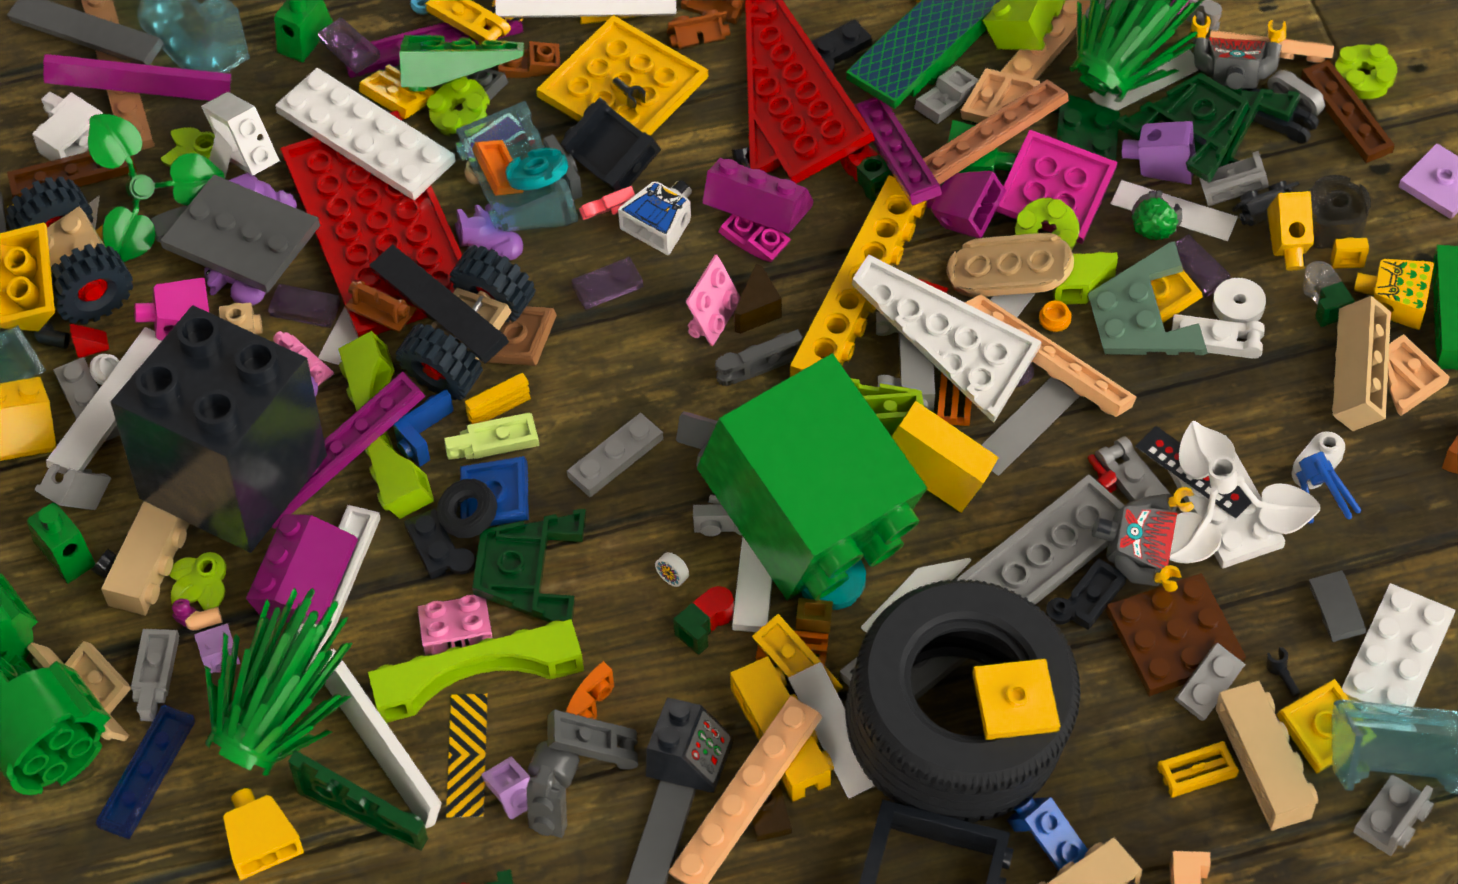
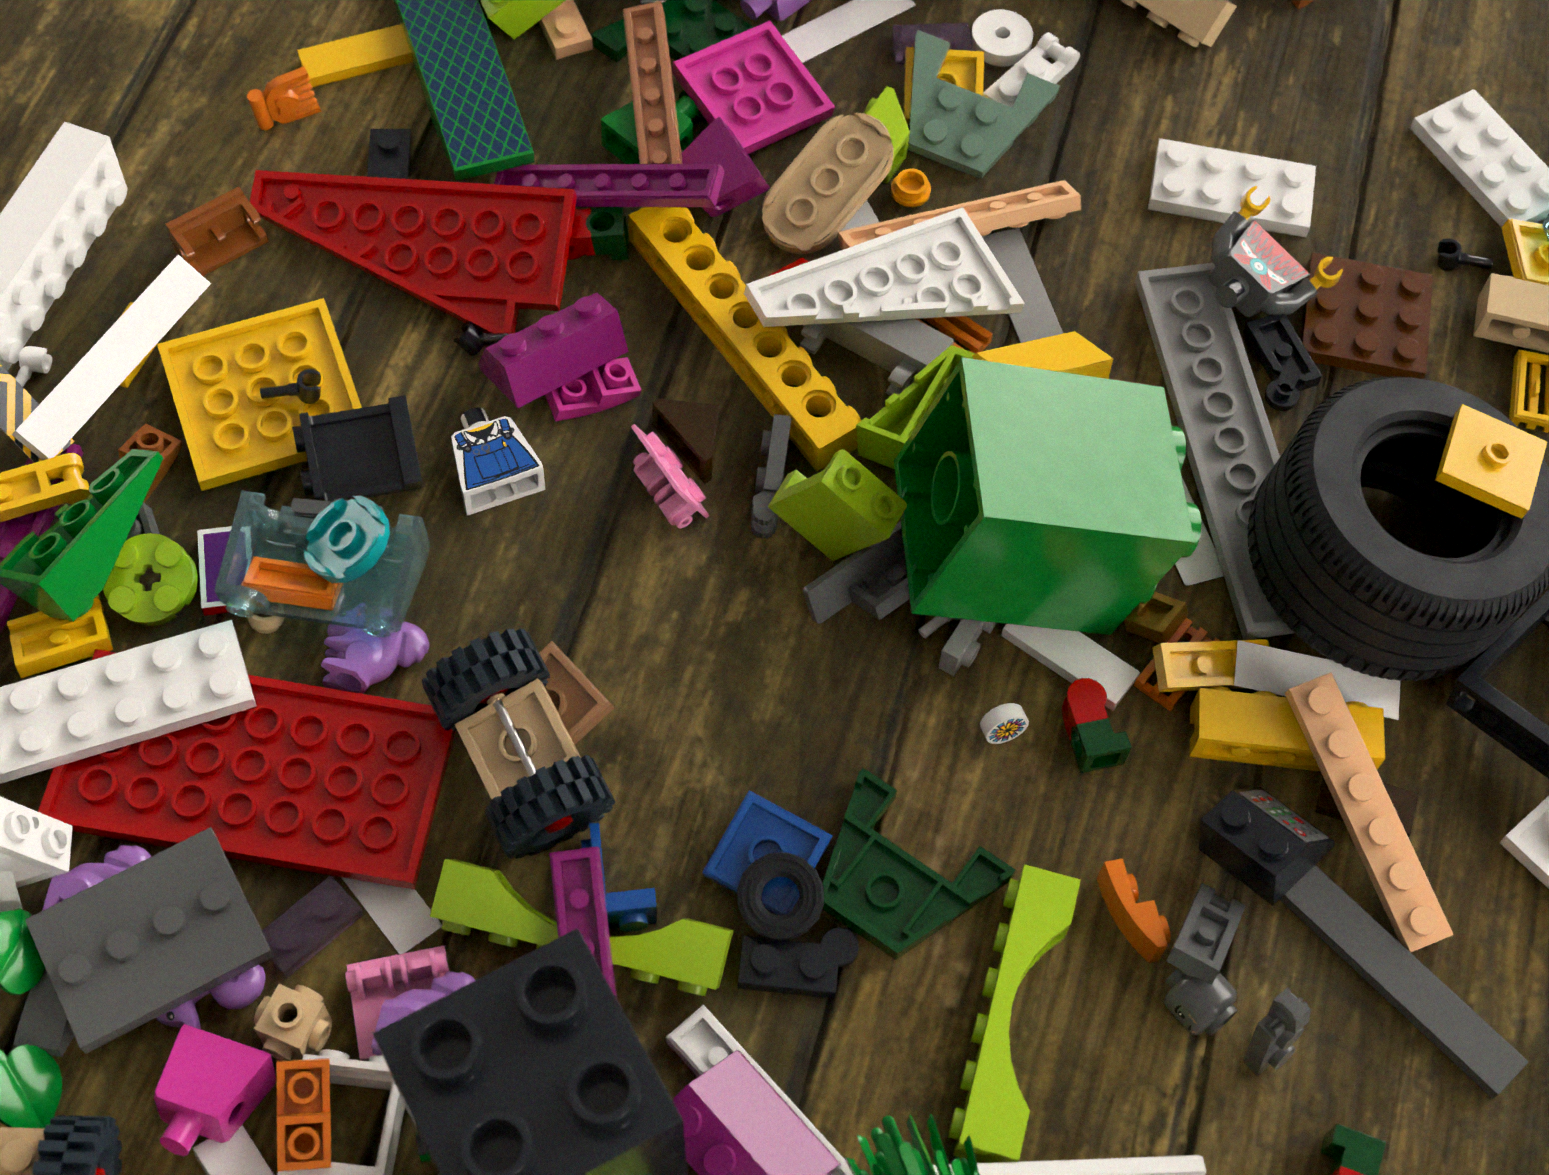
camera: 65 degrees left, 5 degrees up
dark orange hinge [345,281,417,333] -> none
black tile [369,244,509,364] -> none
bright pink hinge [418,595,493,655] -> none
yellowish green hinge [444,412,539,460] -> none
sticker [446,694,488,818] -> none
yellow tile [465,373,531,424] -> none
lavender bracket [481,756,530,819] -> none
light grey plate [567,412,663,497] -> none
clear purple plate [572,257,643,310] -> none
coral plate [579,186,635,220] -> none
dark orange hinge [666,9,730,49] -> none
light grey slope [914,65,979,124] -> none
light nougat wing [961,68,1040,123] -> none
lime plate [1015,198,1080,250] -> none
red hand [1087,454,1117,493] -> none
light grey plate [1095,436,1177,511] -> none
green piece [1132,190,1182,240] -> none
black sticker [1135,426,1252,519] -> none
white plant [1169,421,1320,563] -> none
light grey plate [1174,643,1246,721] -> none
white plate [1292,432,1345,489] -> none
blue plant [1296,452,1361,523] -> none
dark grey slope [1309,570,1366,642] -> none
none -> lime panel [768,449,907,561]

